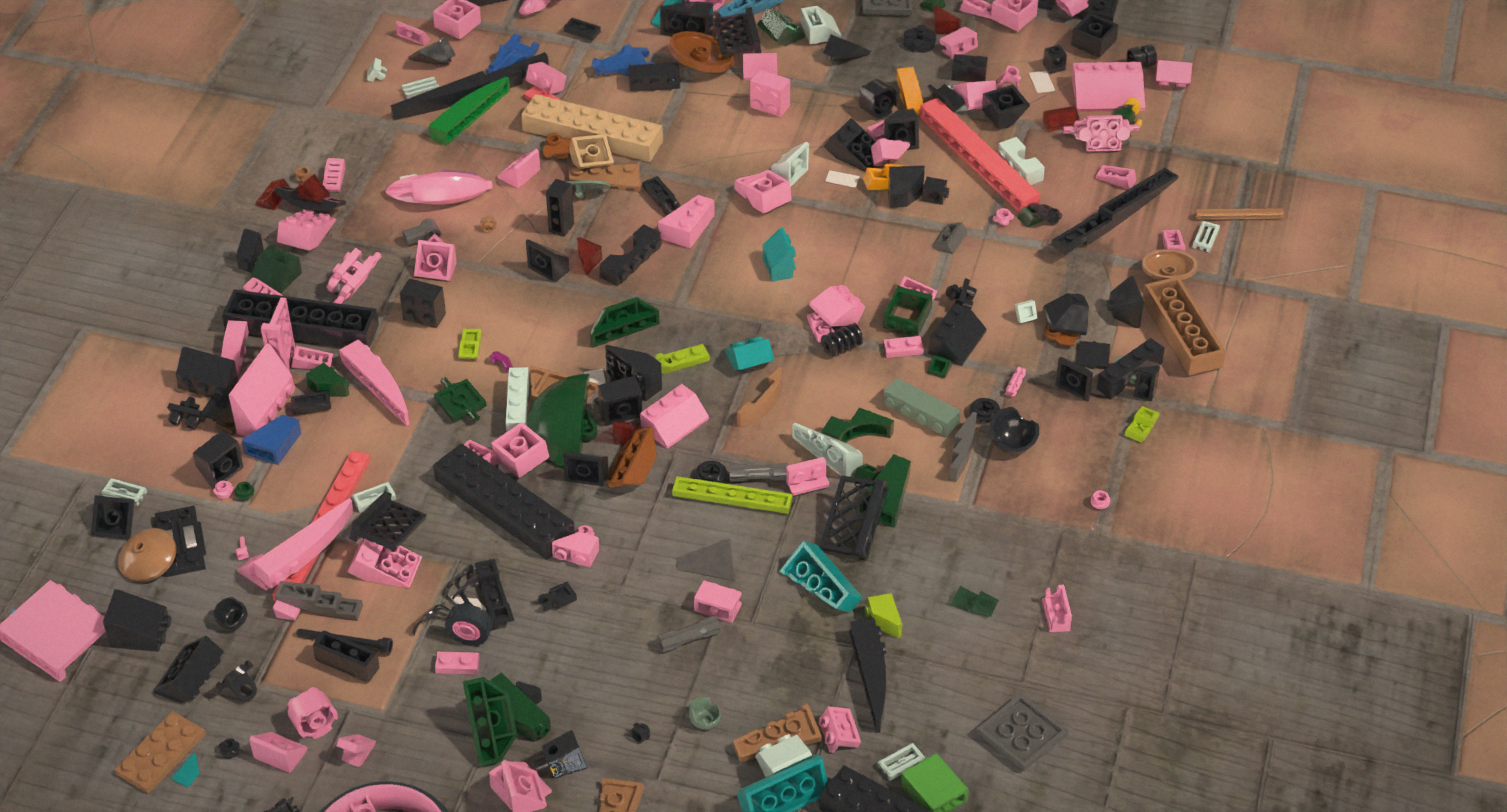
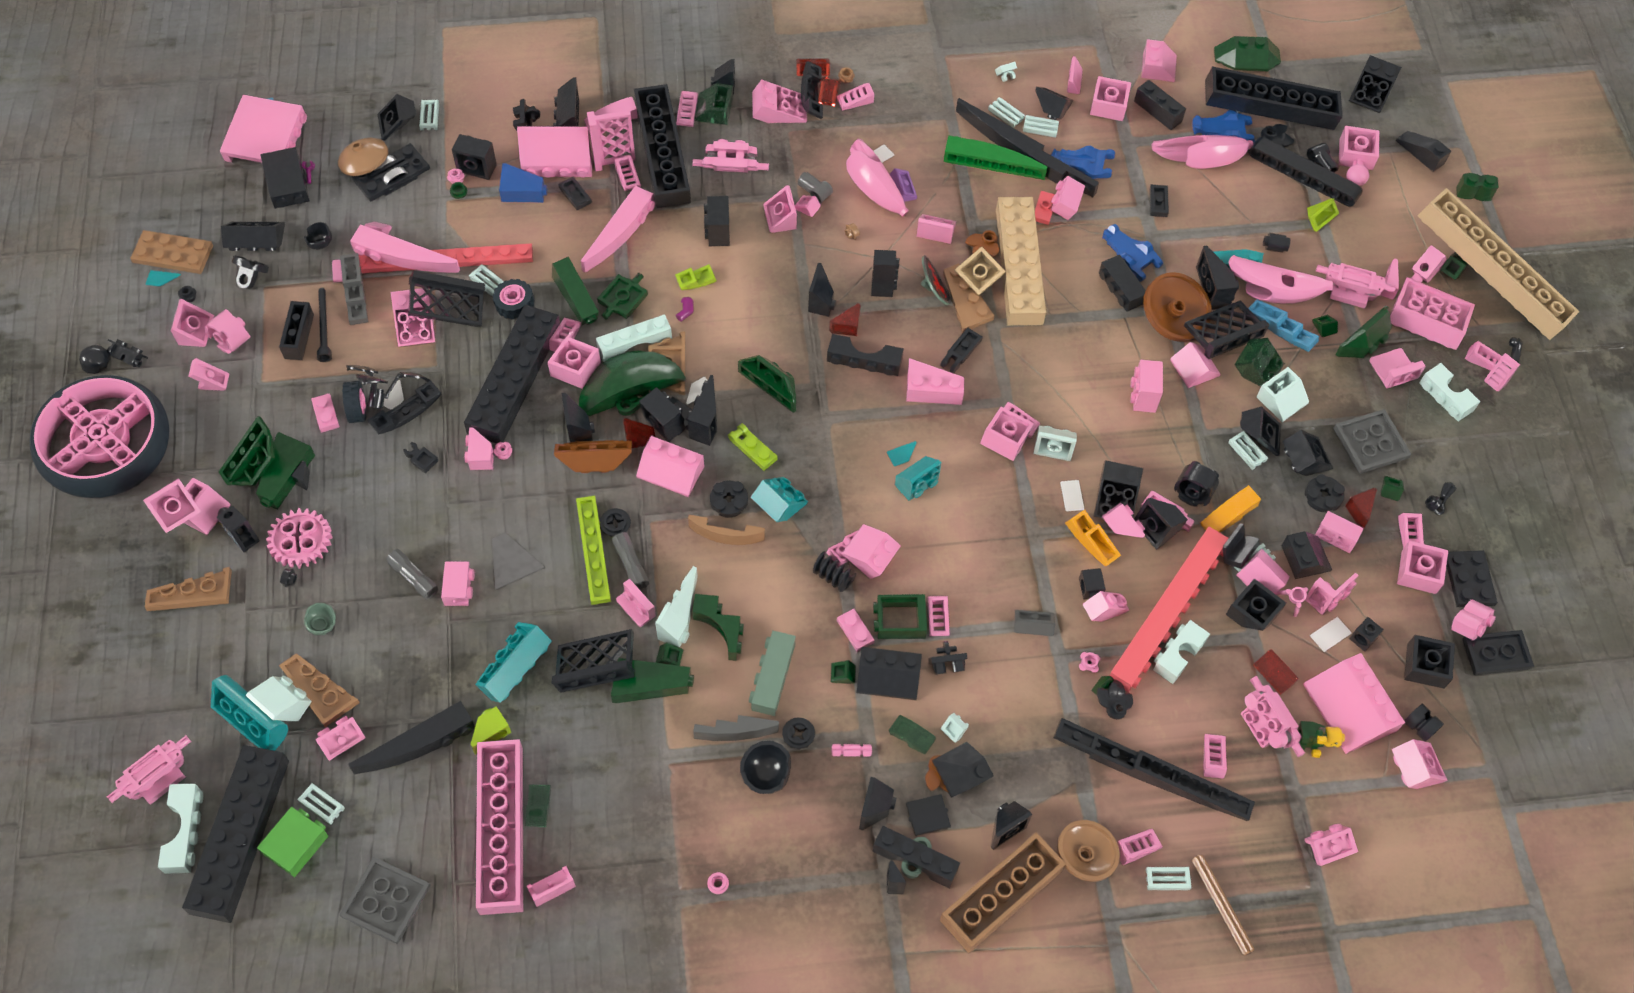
camera: 65 degrees right, 15 degrees up
bright pink hand [235,536,249,561] -> none
dark green slope [306,362,349,397] -> none
black slope [888,165,925,207] -> none
lime slope [1124,406,1160,443] -> none
none -> bright pink gear [266,508,333,569]
none -> bright pink brick [476,739,523,915]
none -> black wheel [493,279,535,320]
none -> dark green slope [551,256,599,325]
none -> black plate [710,480,748,518]
none -> teal sticker [887,441,917,466]
none -> clear green slope [889,715,936,754]
none -> light aqua tile [1023,115,1059,138]
none -> bright pink slope [1083,591,1129,622]
none -> light aqua tile [1228,431,1268,470]
none -> black slope [1282,430,1333,476]
none -> bright pink bracket [1305,573,1359,615]
none -> bright pink bracket [1305,824,1358,866]

